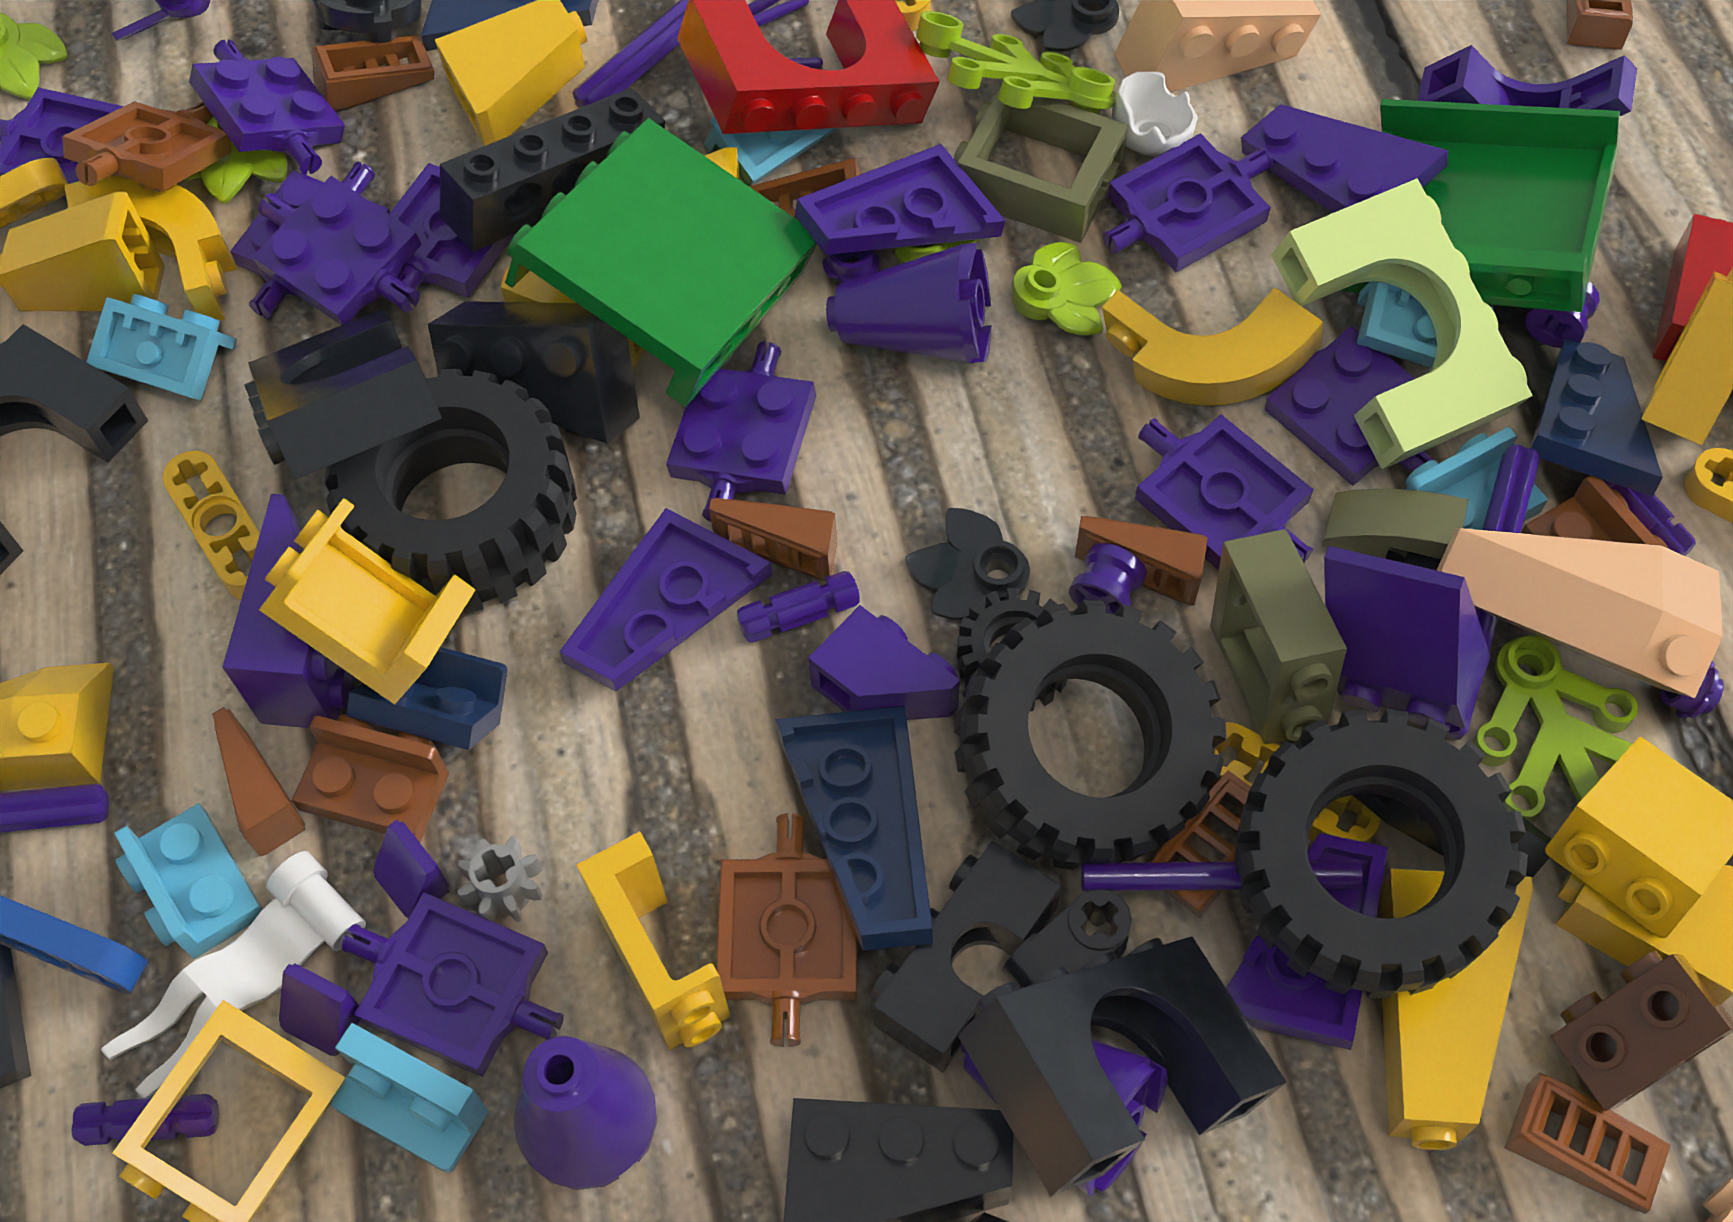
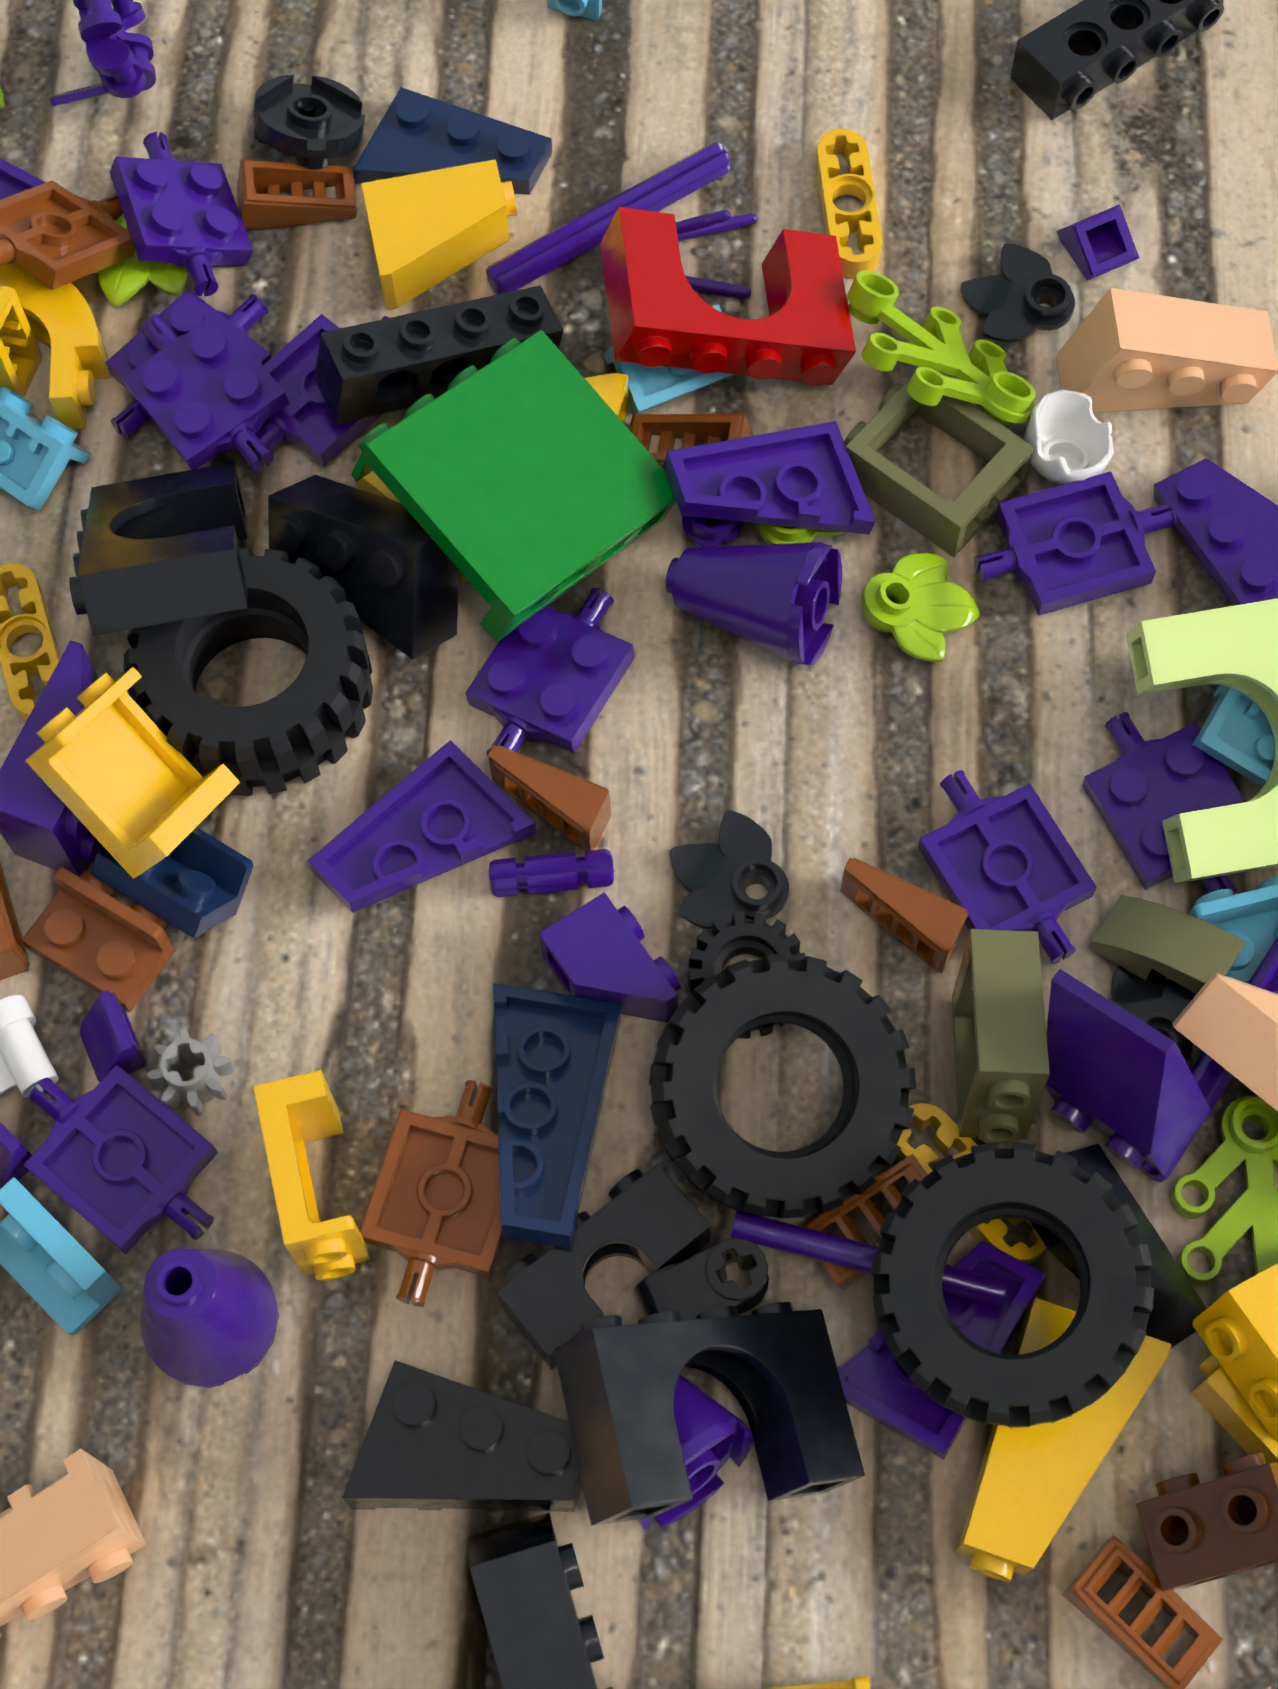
camera: 15 degrees right, 5 degrees up
dark purple wheel [1069,543,1147,614] -> none
yellow arch [1102,287,1323,406] -> none

